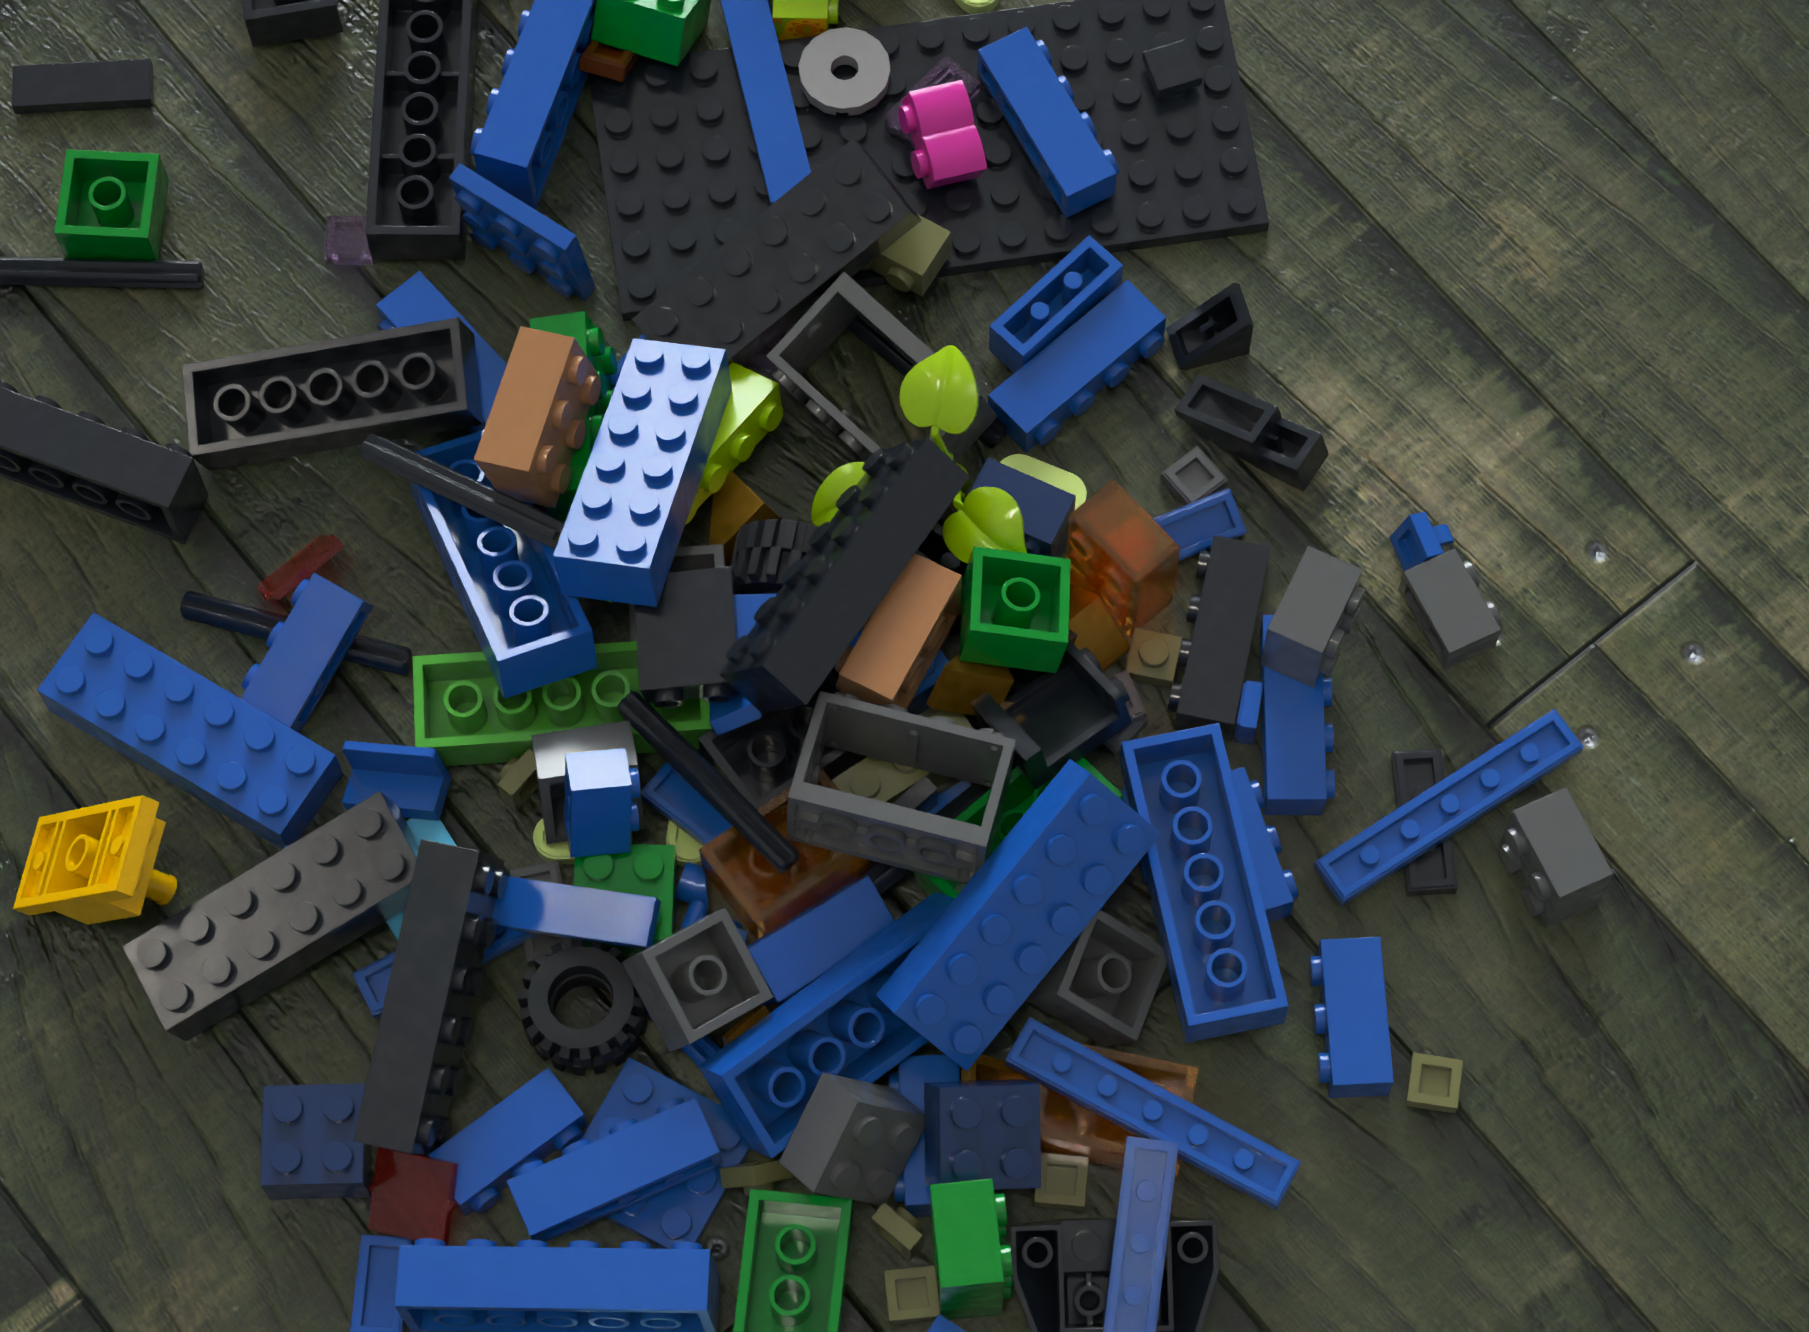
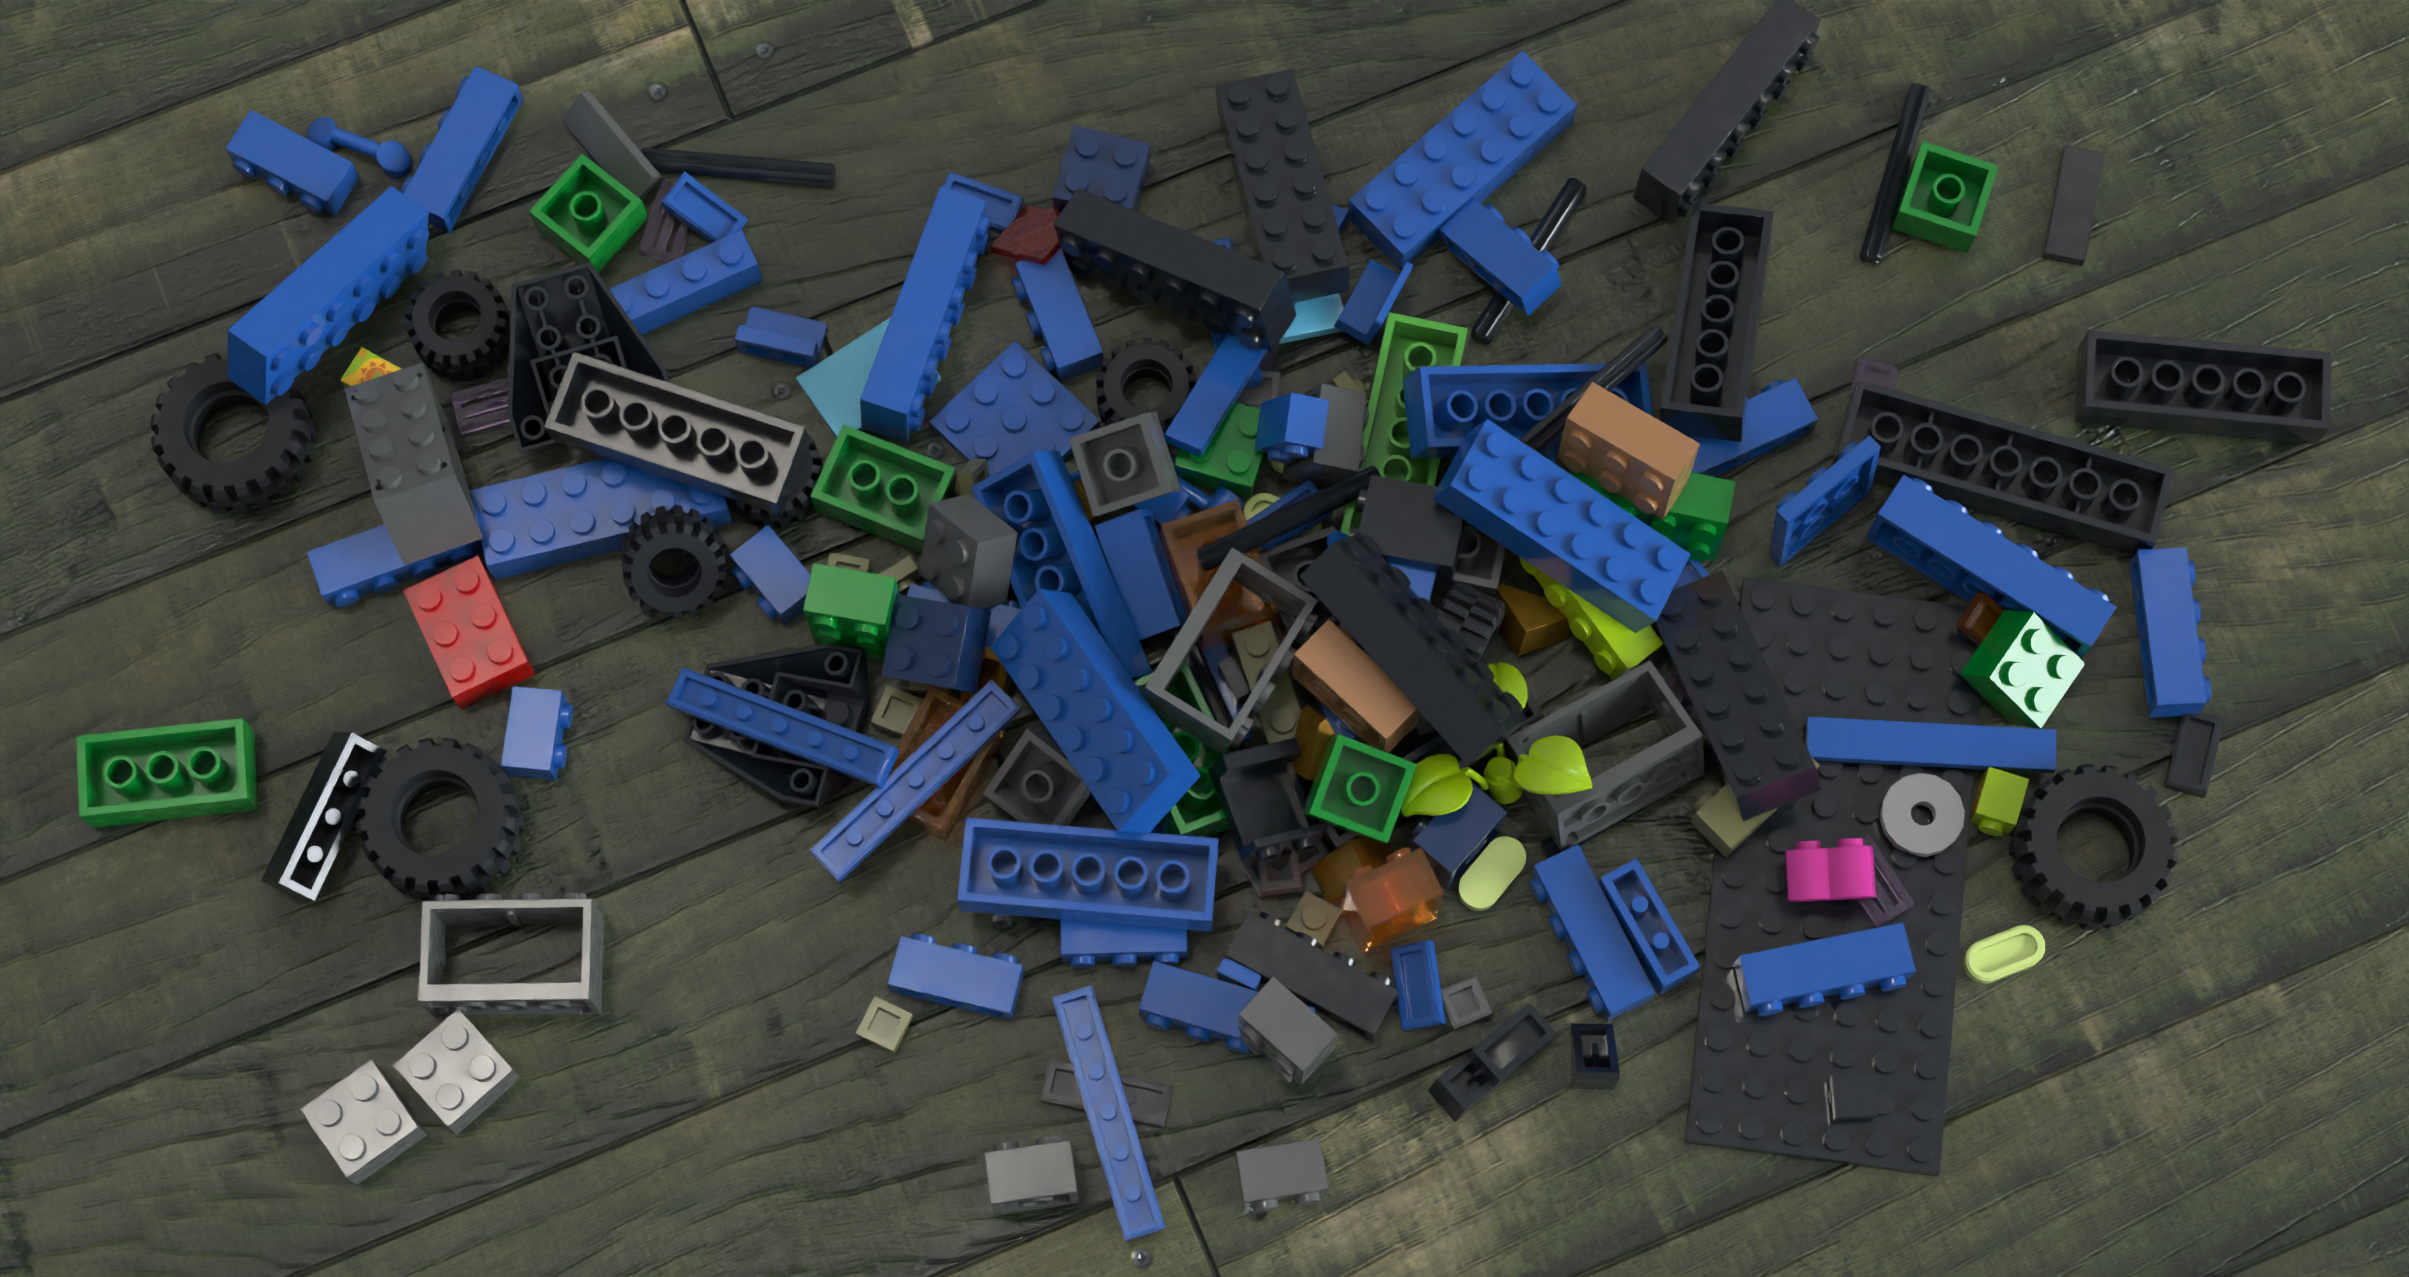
camera: 105 degrees right, 5 degrees up
yellow brick [13,795,177,925] -> none
clear red piece [255,534,344,600] -> none
blue brick [506,1097,723,1242] -> none
blue tile [1389,512,1454,571] -> none

